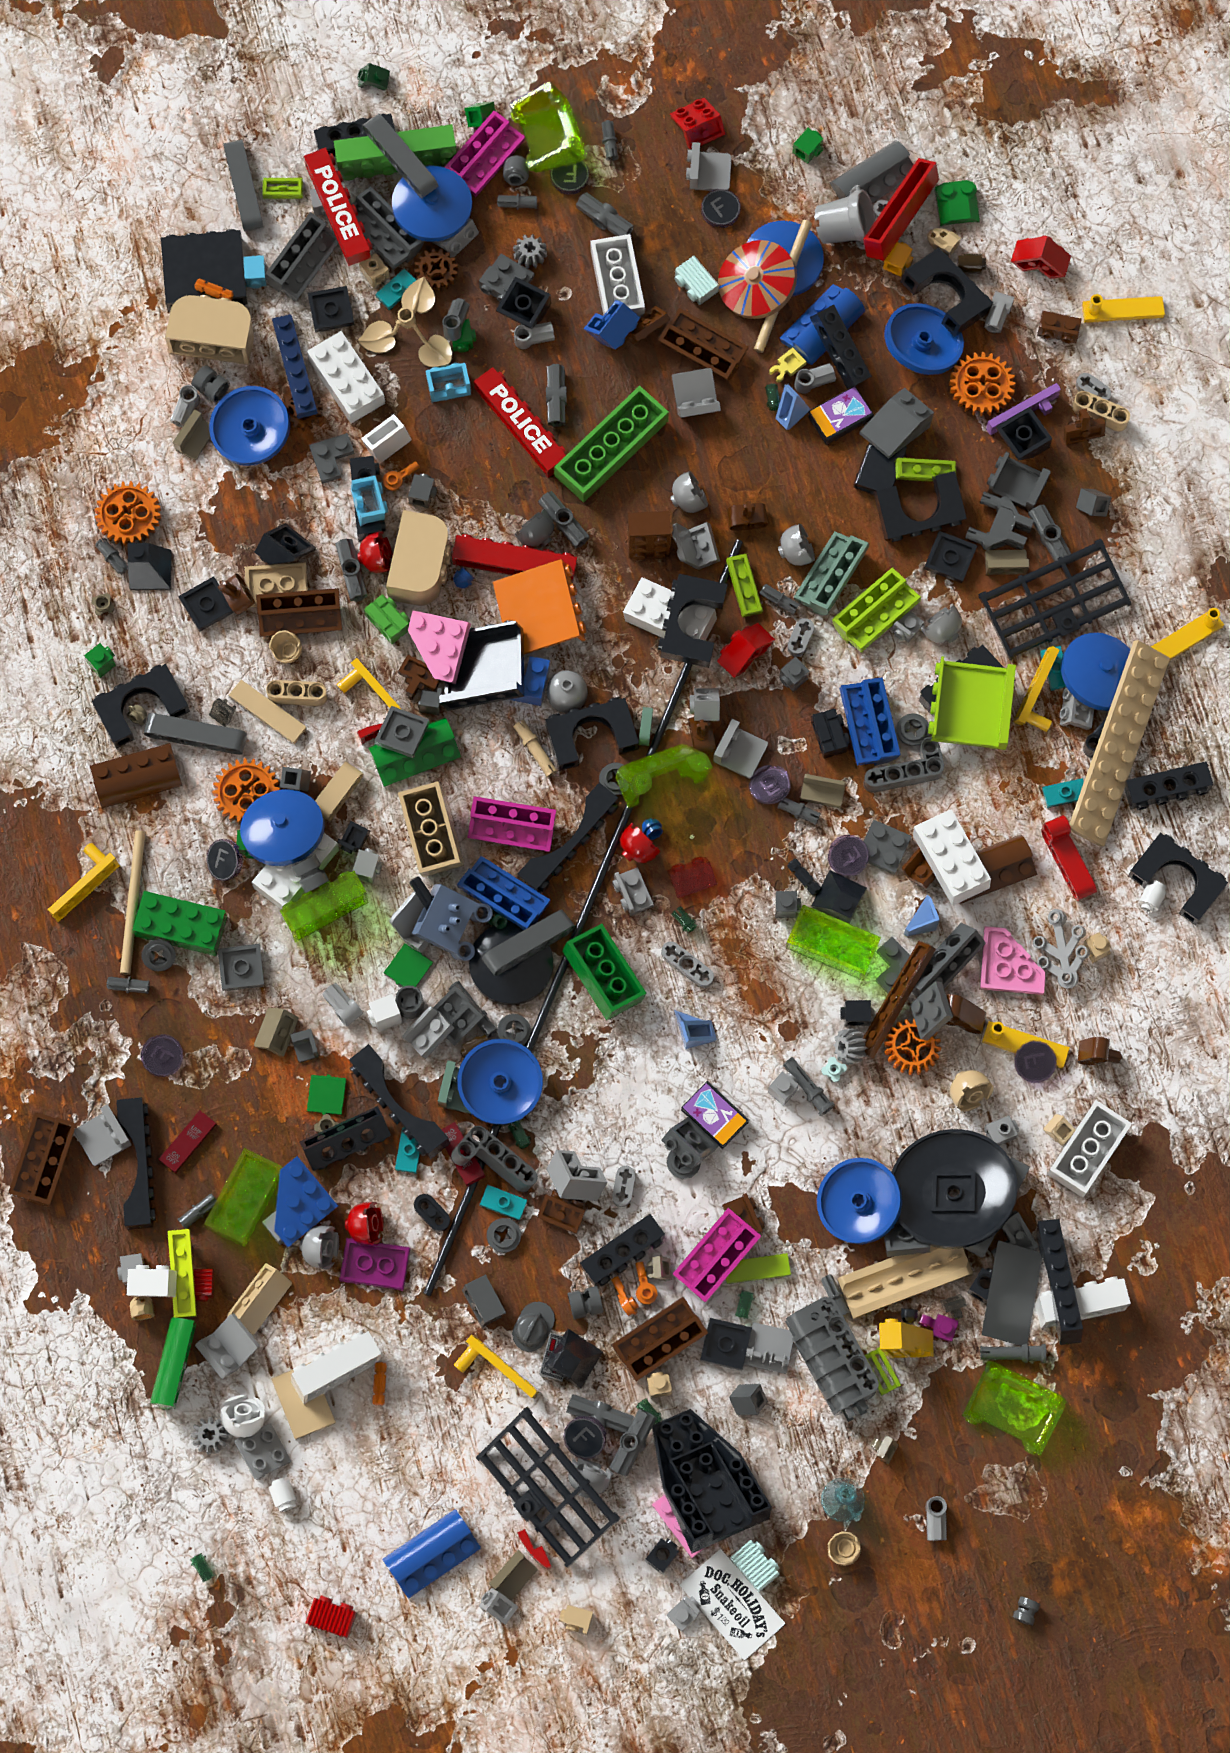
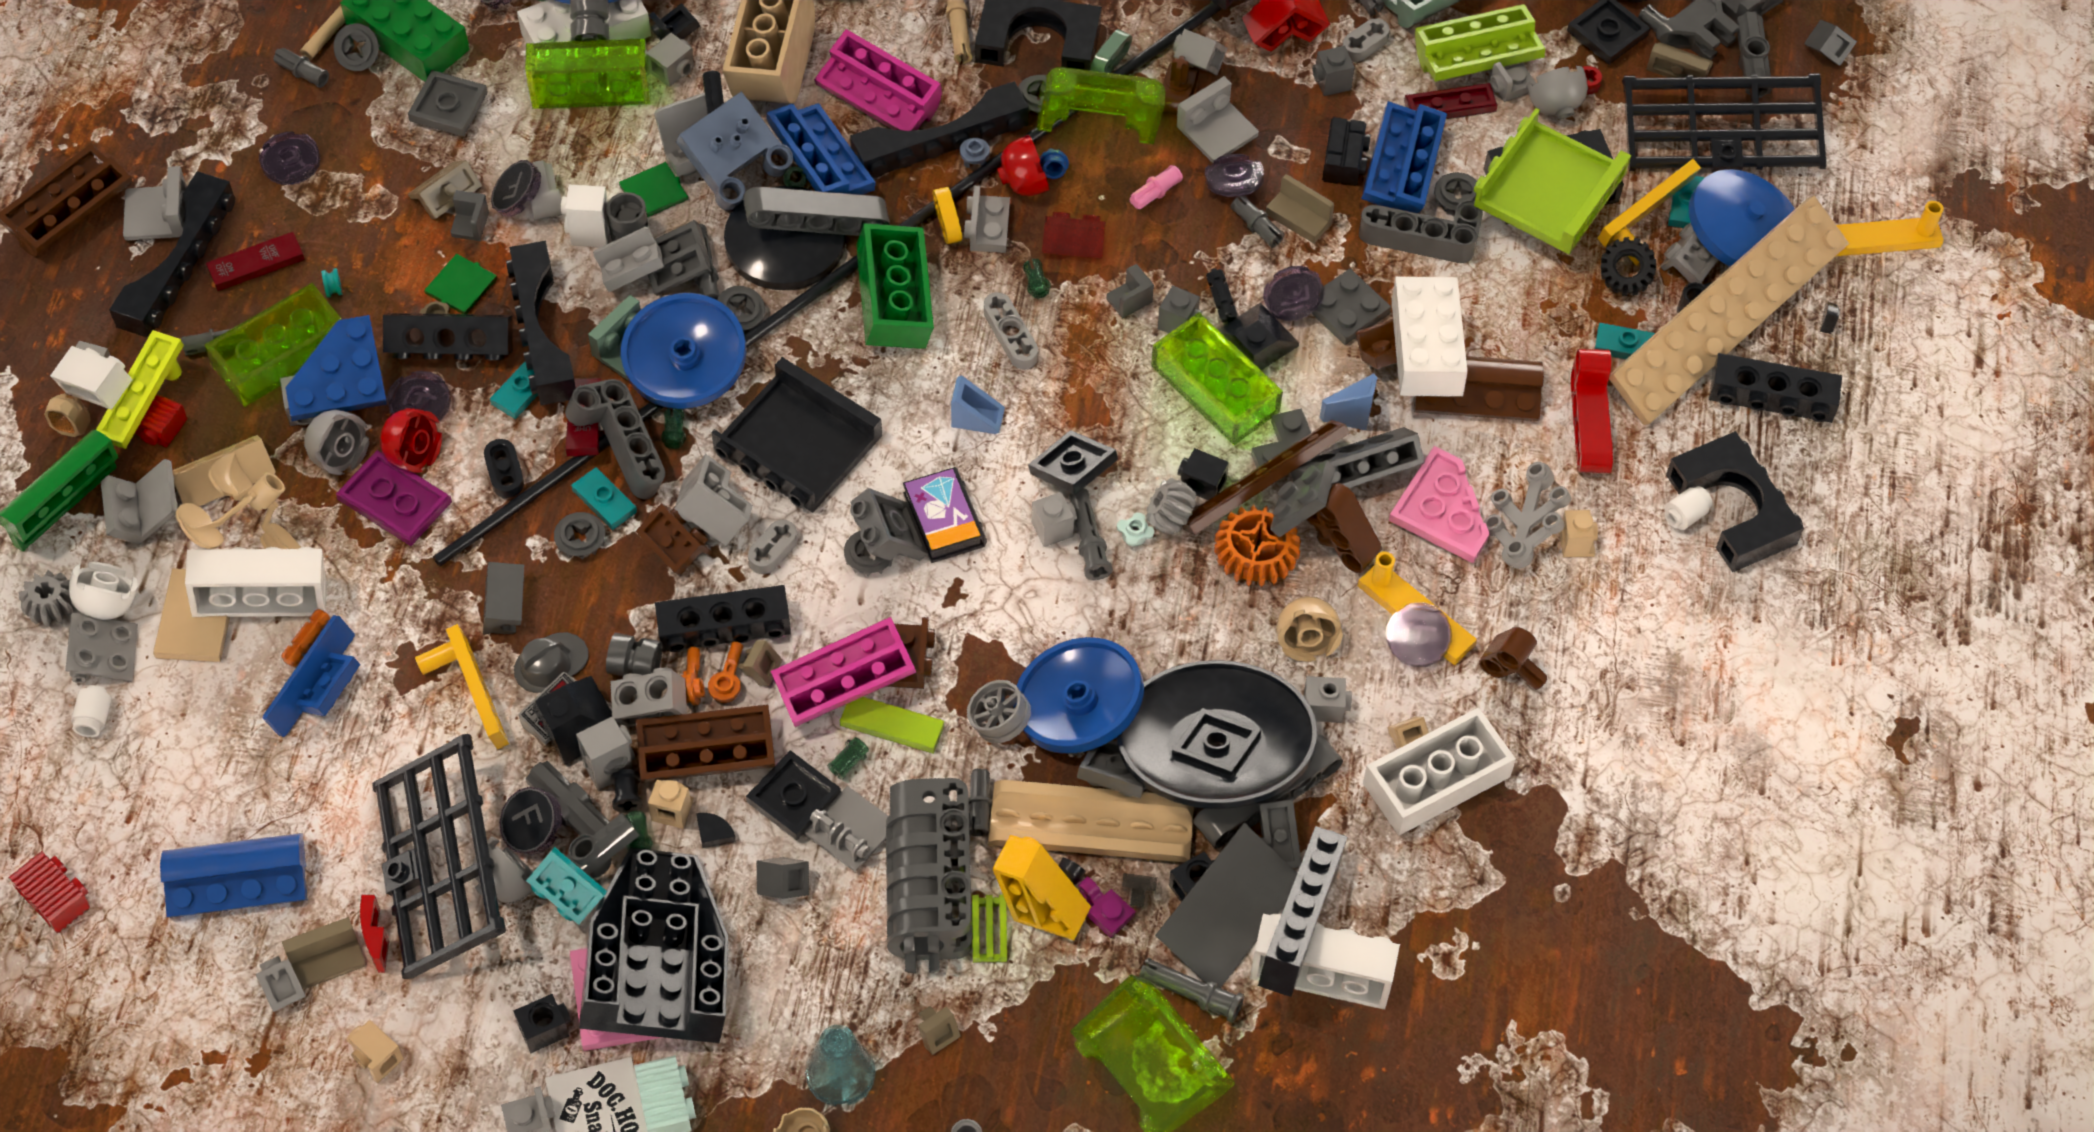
camera: 25 degrees right, 15 degrees down
none -> tan plant [175,453,301,549]
none -> blue bracket [263,615,361,737]
none -> teal bush [321,268,343,298]
none -> tile [387,371,451,421]
none -> tile [491,160,541,217]
none -> teal bracket [526,847,608,925]
none -> light grey brick [576,716,636,791]
none -> light grey brick [611,668,687,728]
none -> black bush [611,769,643,813]
none -> black tile [696,813,736,848]
none -> black panel [711,357,882,513]
none -> yellow beam [932,187,962,244]
none -> sand blue plate [960,138,990,168]
none -> light grey wheel [967,680,1031,743]
none -> black plate [1028,430,1118,495]
none -> dark grey panel [1106,264,1154,319]
none -> bright pink axle [1130,165,1183,209]
none -> dark red tile [1404,83,1498,119]
none -> red bush [1582,66,1602,95]
none -> black tyre [1601,237,1656,296]
none -> black tile [1820,302,1840,334]

